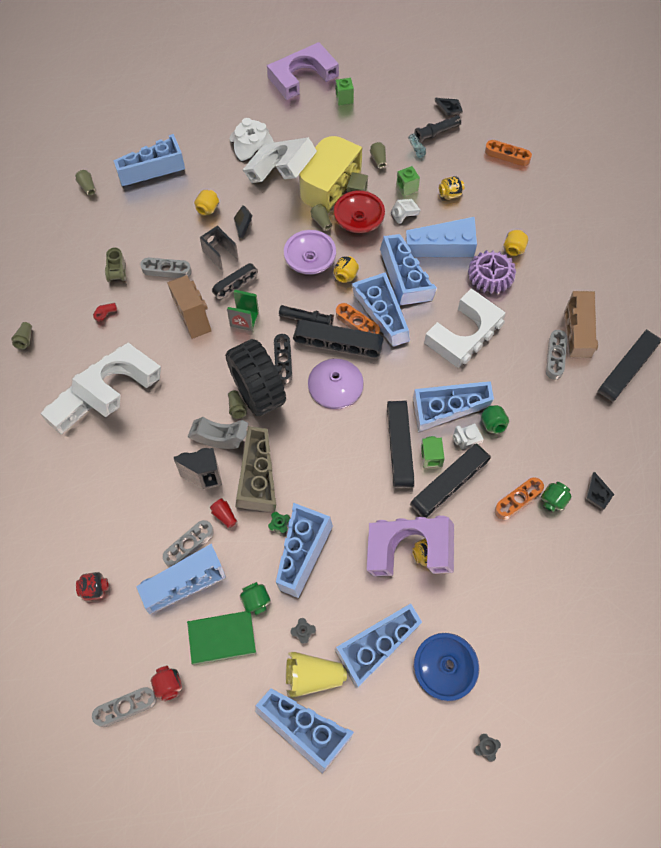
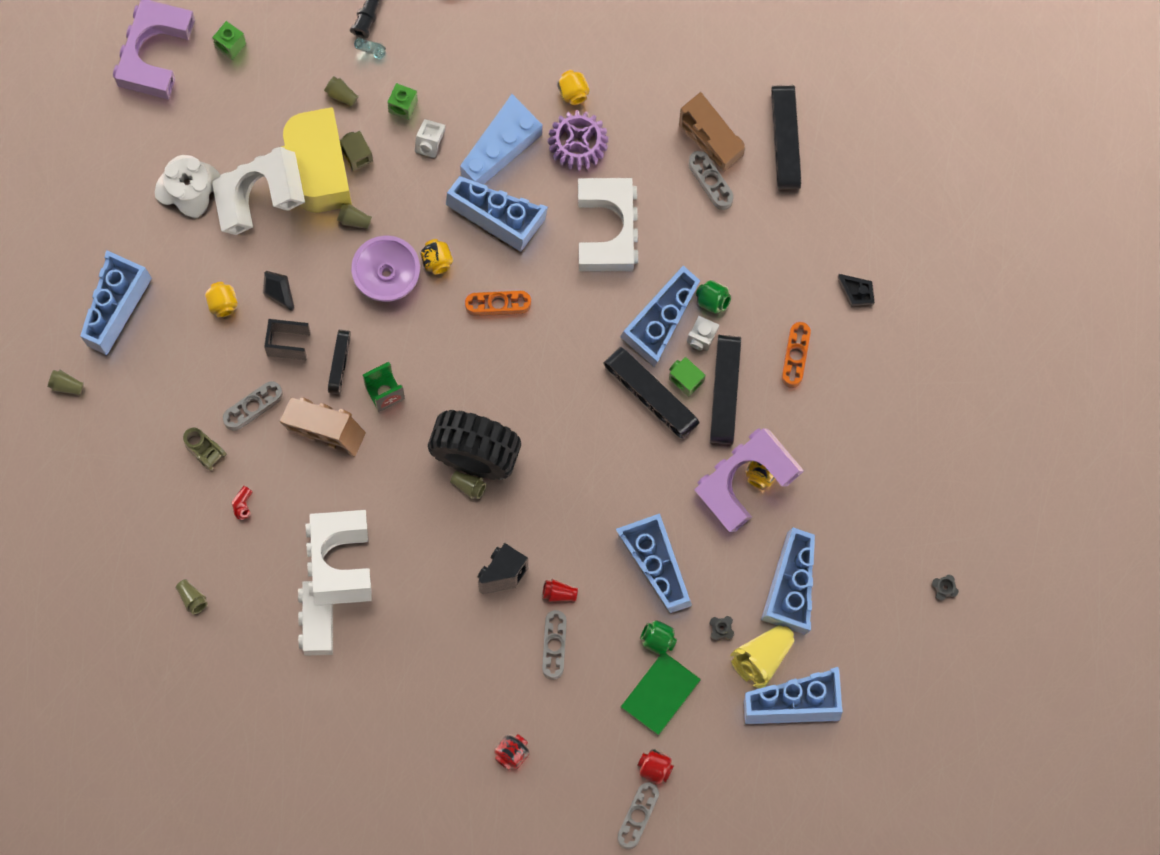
camera: 45 degrees left, 10 degrees up
light blue wedge [136,544,226,614] -> none
light grey arch [188,417,248,449] -> none
dark tan wedge [235,426,276,513] -> none
green plate [268,512,291,533] -> none
black beam [274,334,293,384] -> none
black pin [279,305,334,325] -> none
black beam [293,320,384,358] -> none
lavender dish [308,359,364,409] -> none
red dish [334,191,385,233] -> none
light blue wedge [352,272,410,347] -> none
blue dish [414,633,480,701] -> none
yellow head [439,176,465,200] -> none
green head [541,481,572,512] -> none

